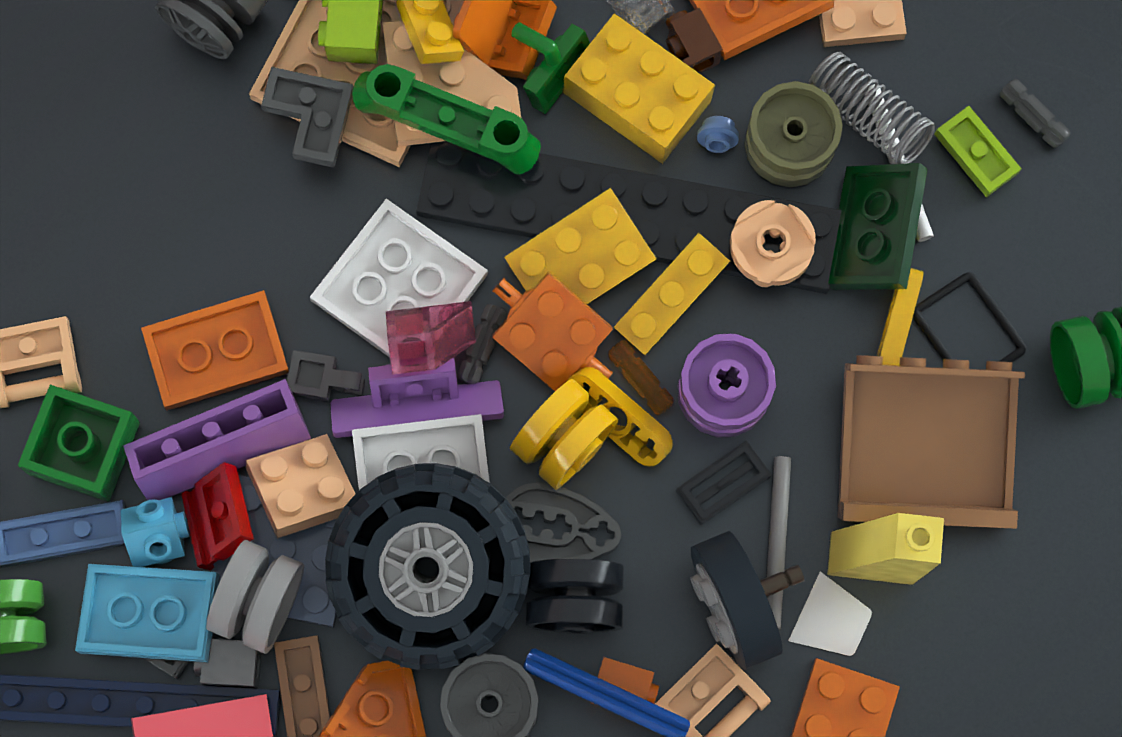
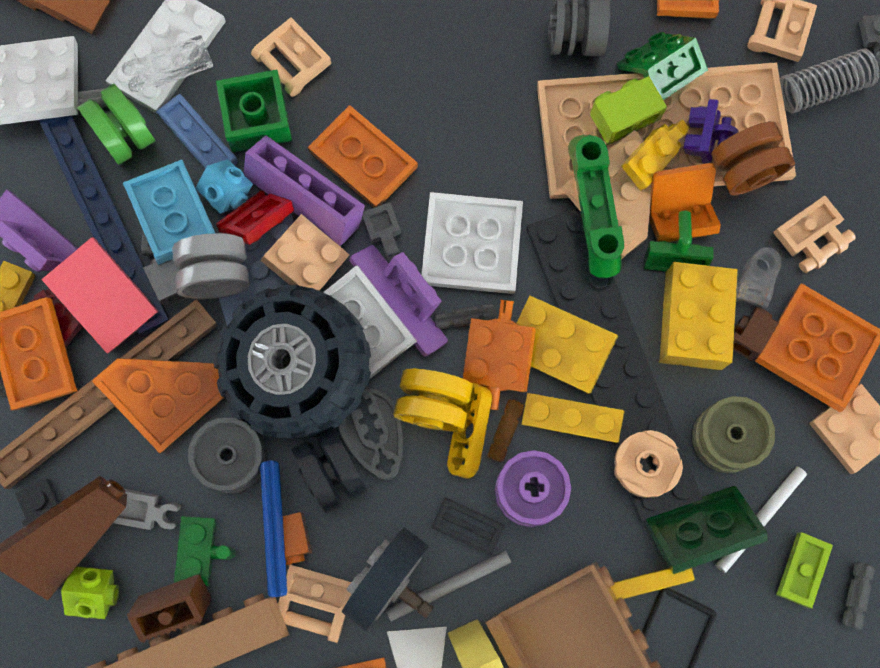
camera: 60 degrees right, 0 degrees up
dark grey plate [261,67,354,168] -> none
clear pink slope [385,301,476,375] -> none
medium blue plate [697,116,739,153] -> none
light grey piece [808,52,935,164] -> none

